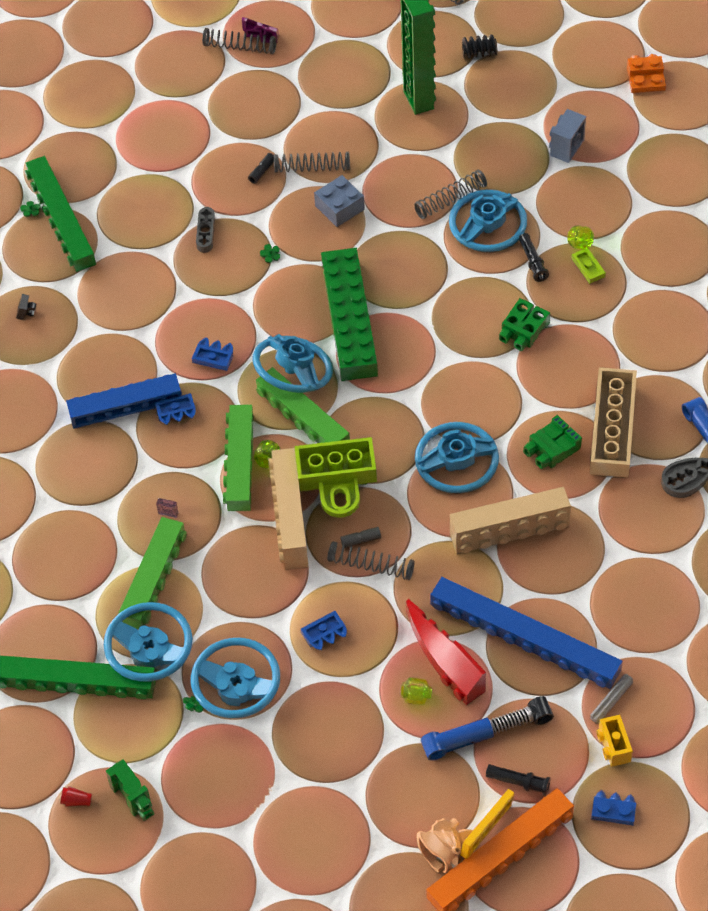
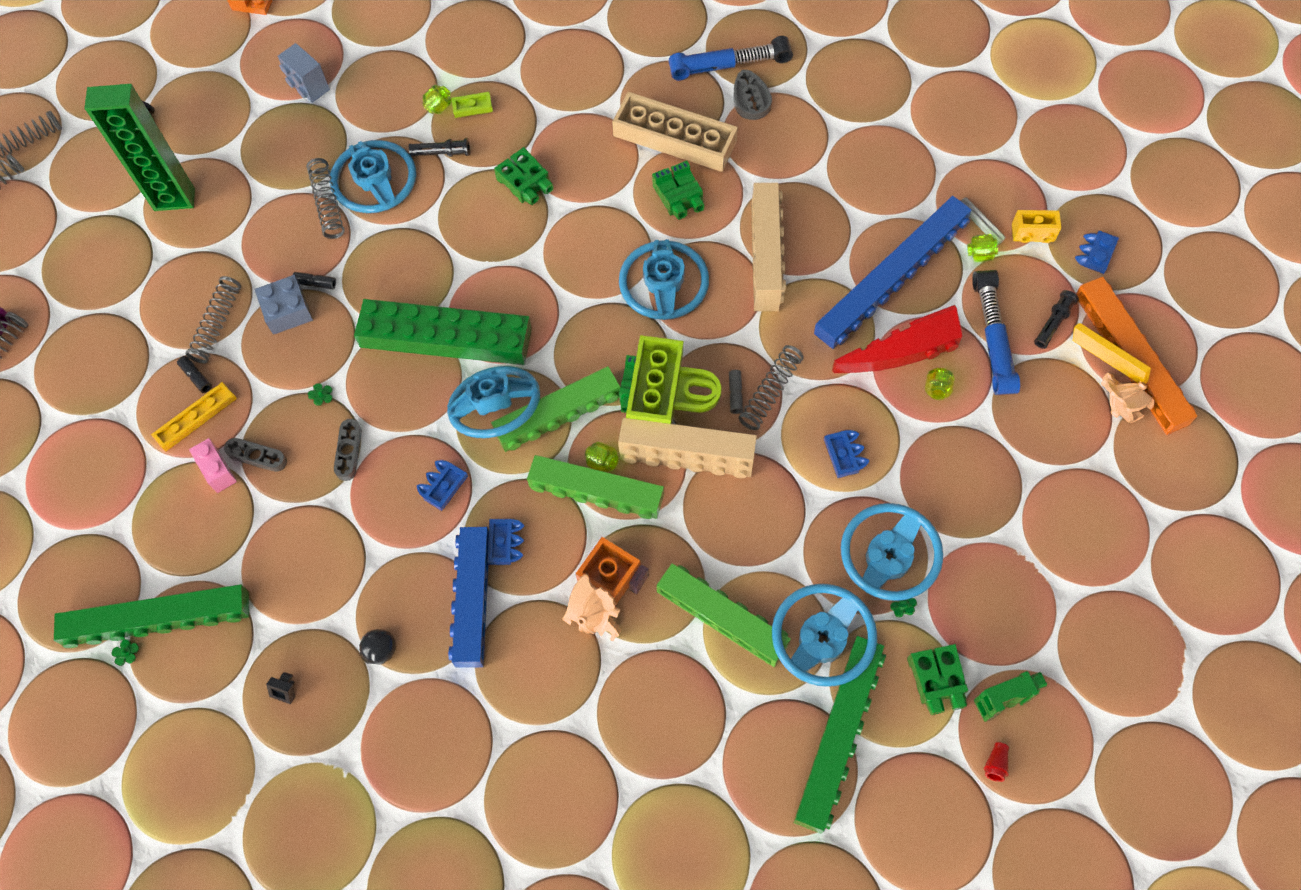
camera: 75 degrees left, 10 degrees up
none -> yellow tile [151,382,237,452]
none -> bright pink brick [189,438,237,493]
none -> black piece [293,272,336,290]
none -> dark grey beam [334,419,362,481]
none -> black hair [359,629,396,665]
none -> light nougat helmet [562,574,621,641]
none -> orange brick [576,537,641,606]
none -> green hips [907,644,968,715]
none -> clear neon green head [967,234,998,262]

